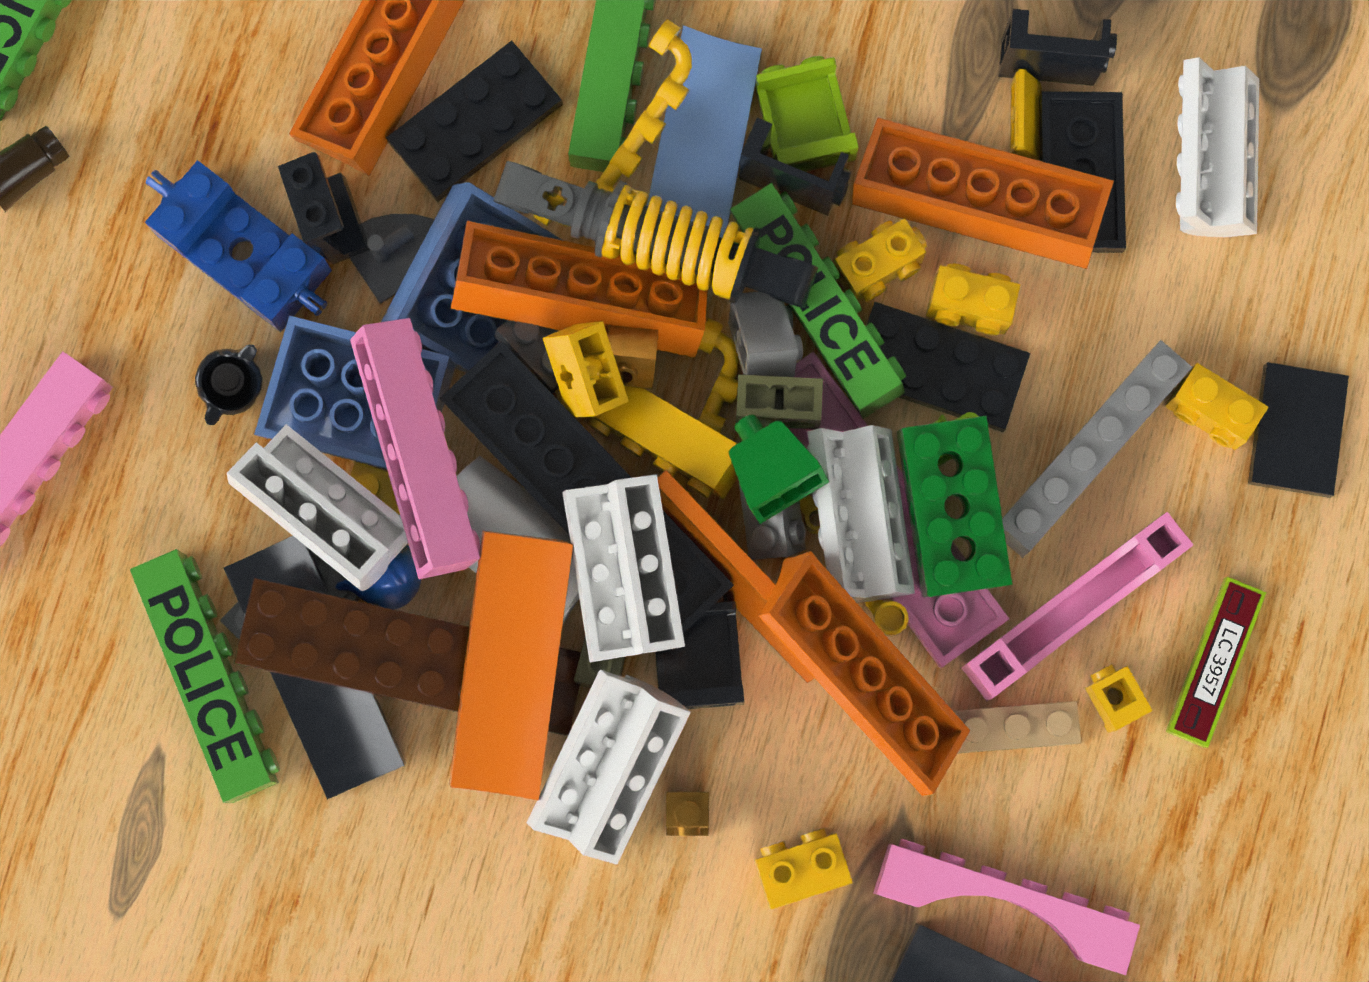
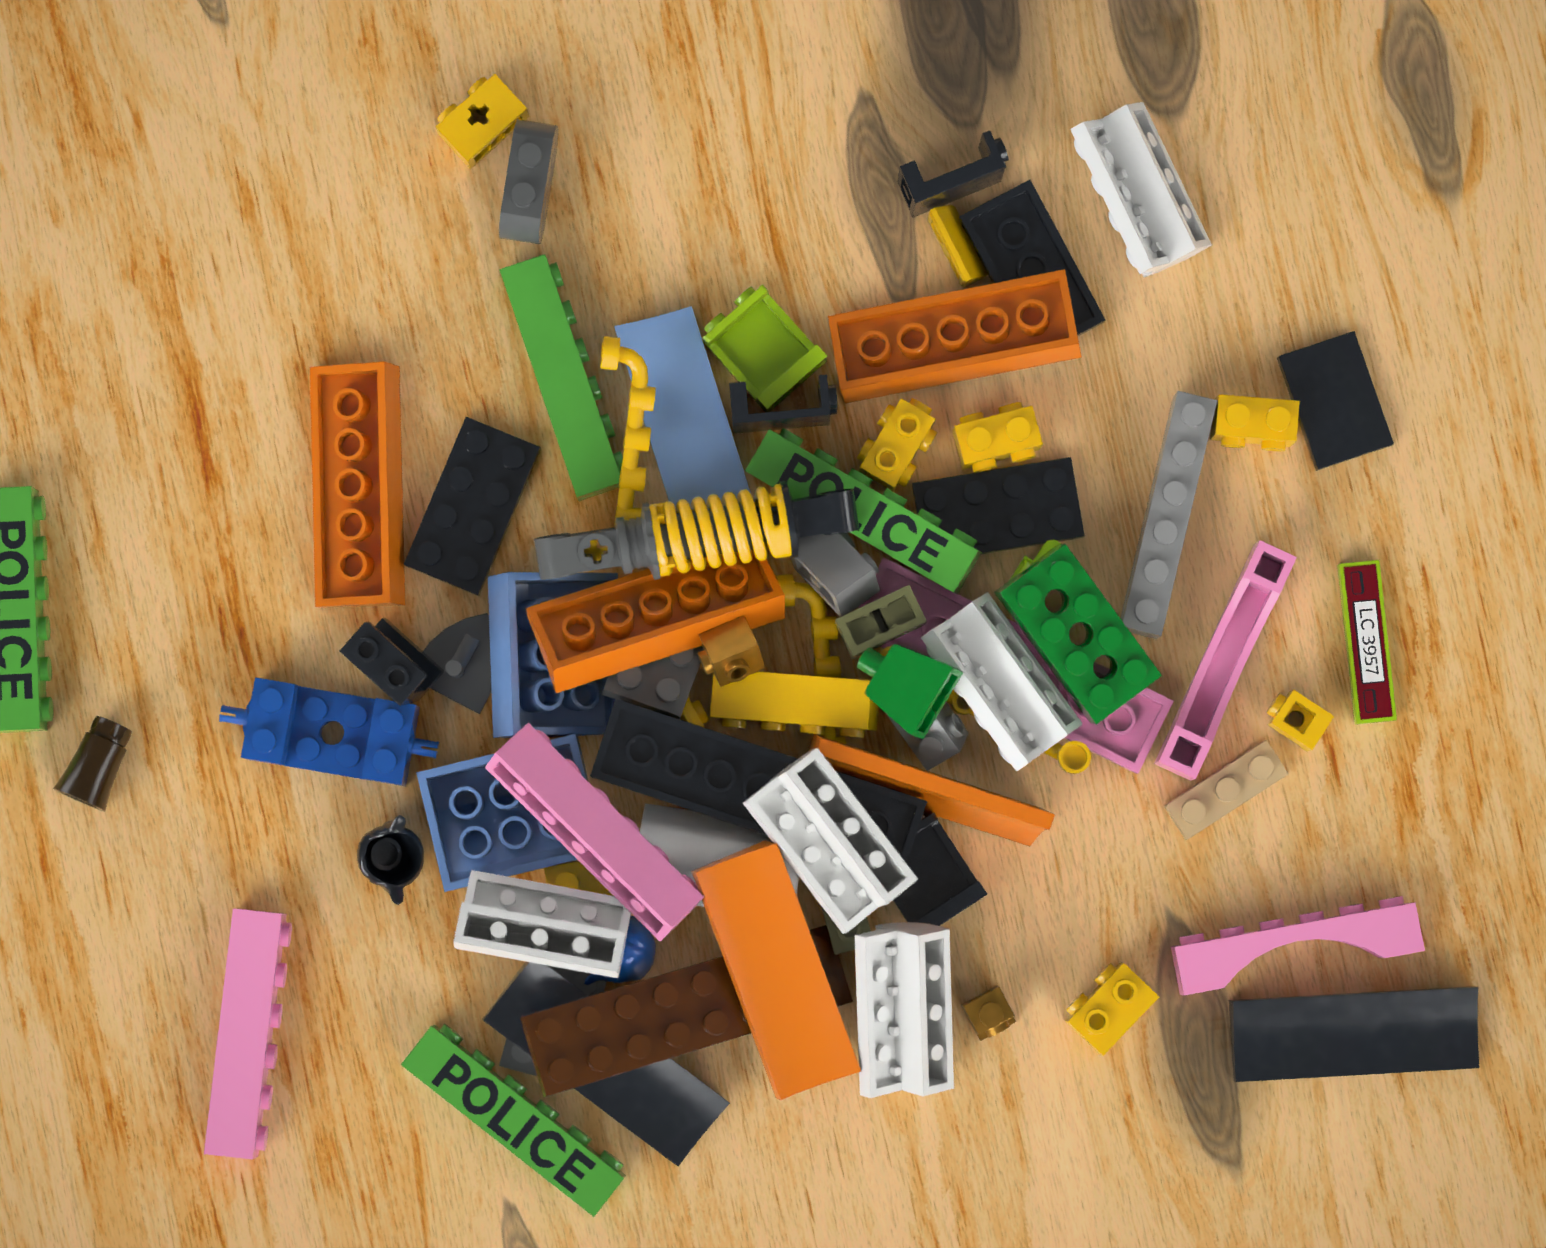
camera: 30 degrees left, 5 degrees up
yellow brick [542,321,629,417] -> none
orange arch [758,551,971,796] -> none

